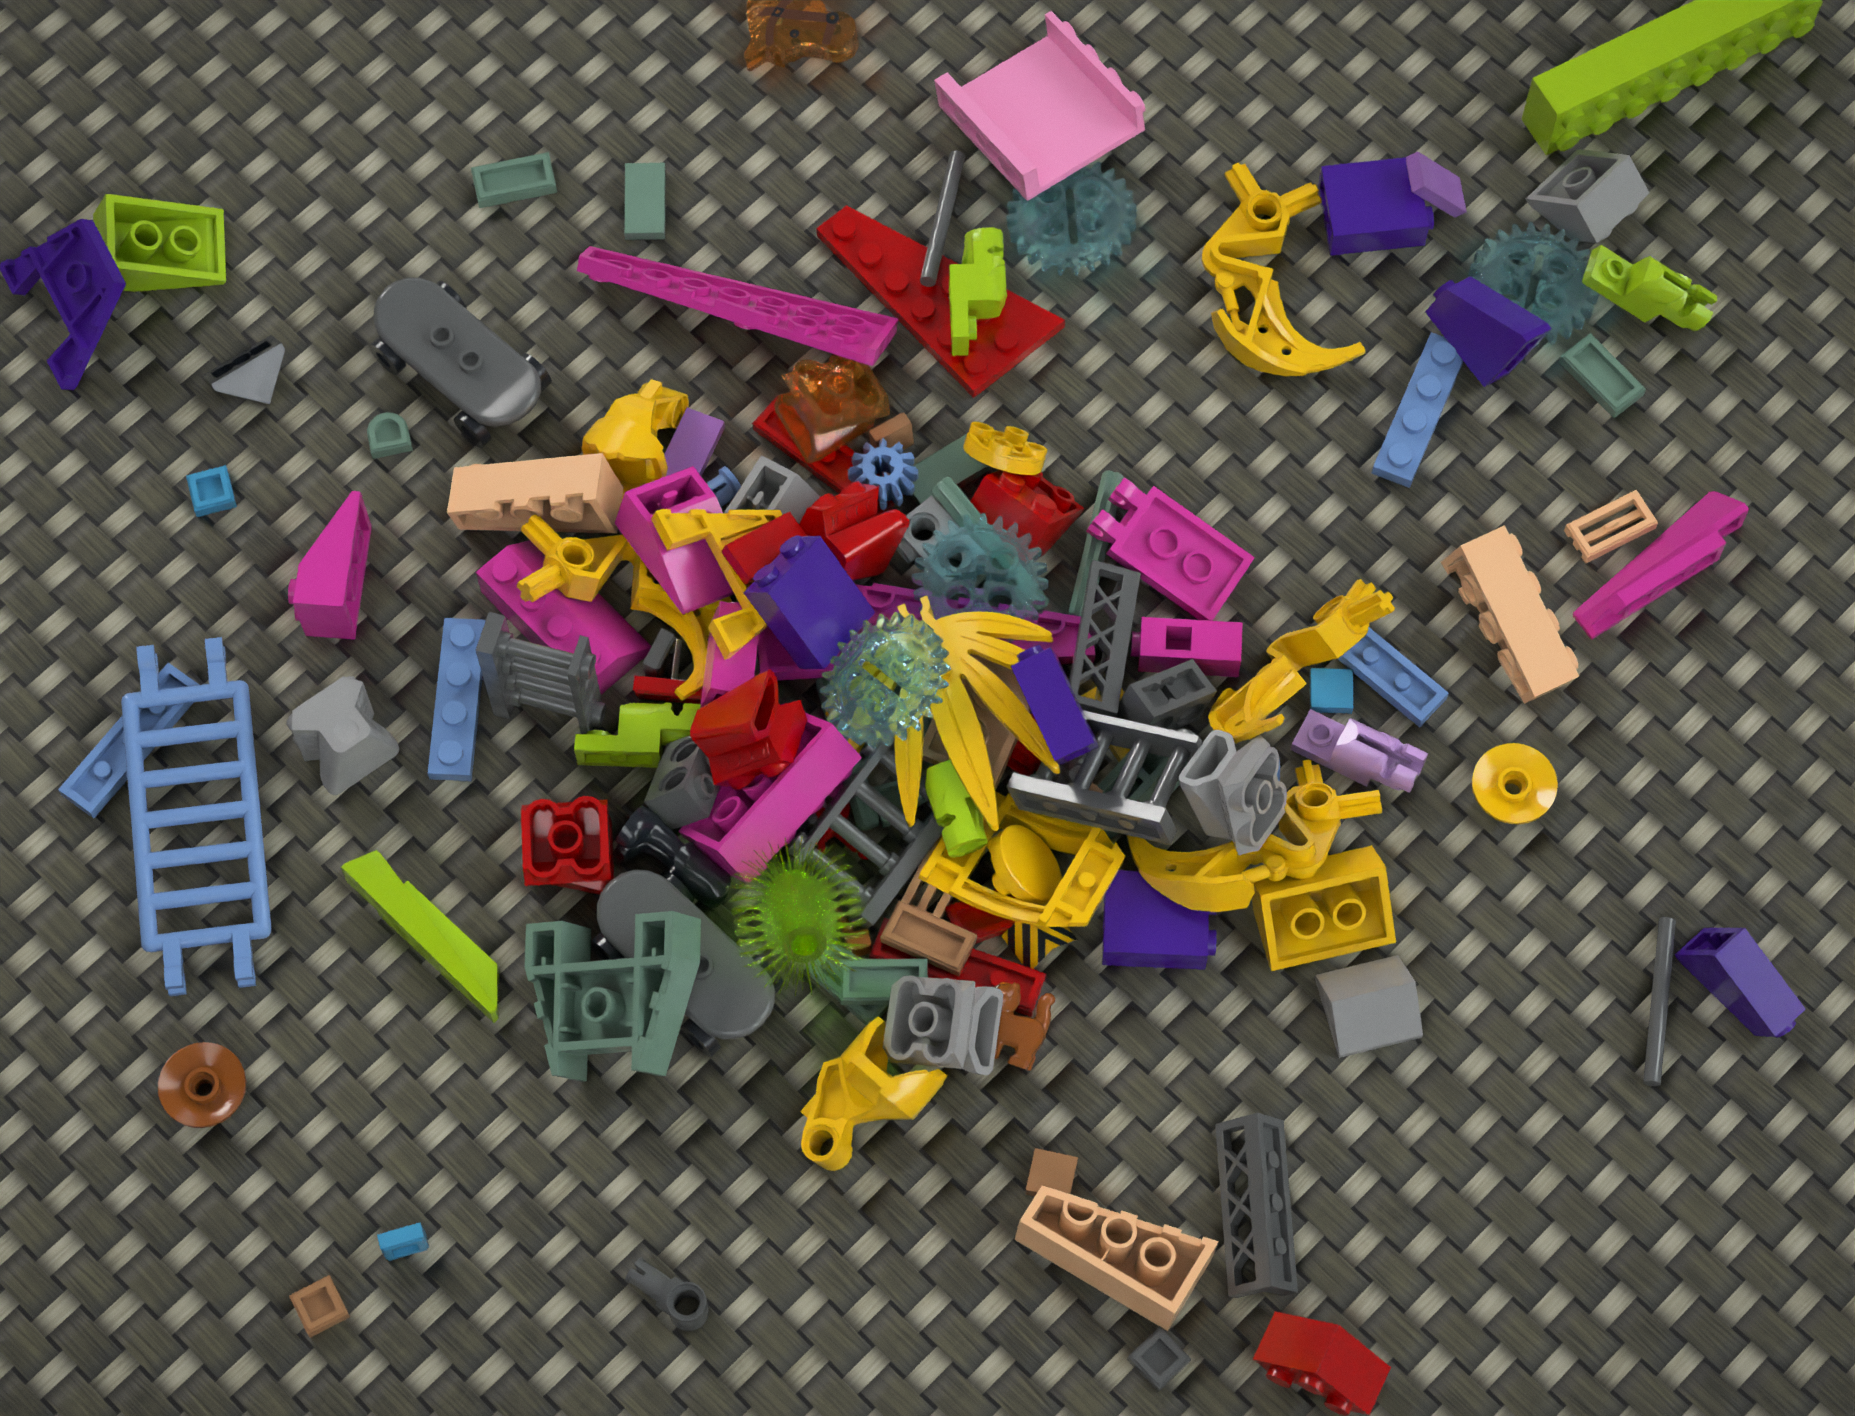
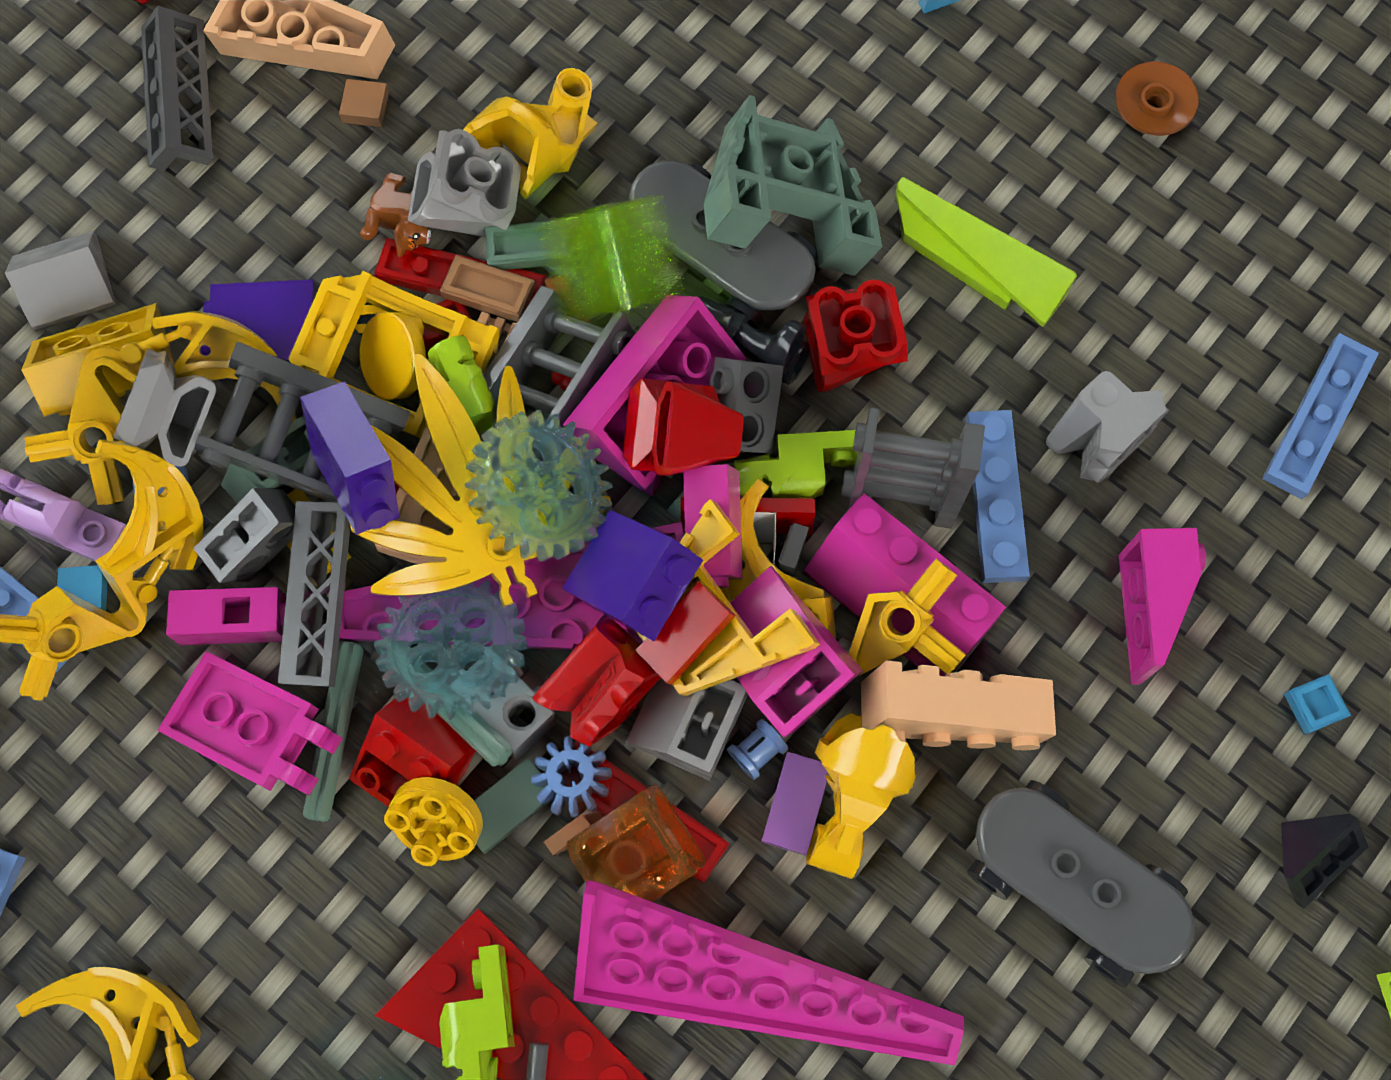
camera: 175 degrees right, 5 degrees up
medium blue bar [121,637,271,996] -> none
sand green tile [367,412,413,459] -> none

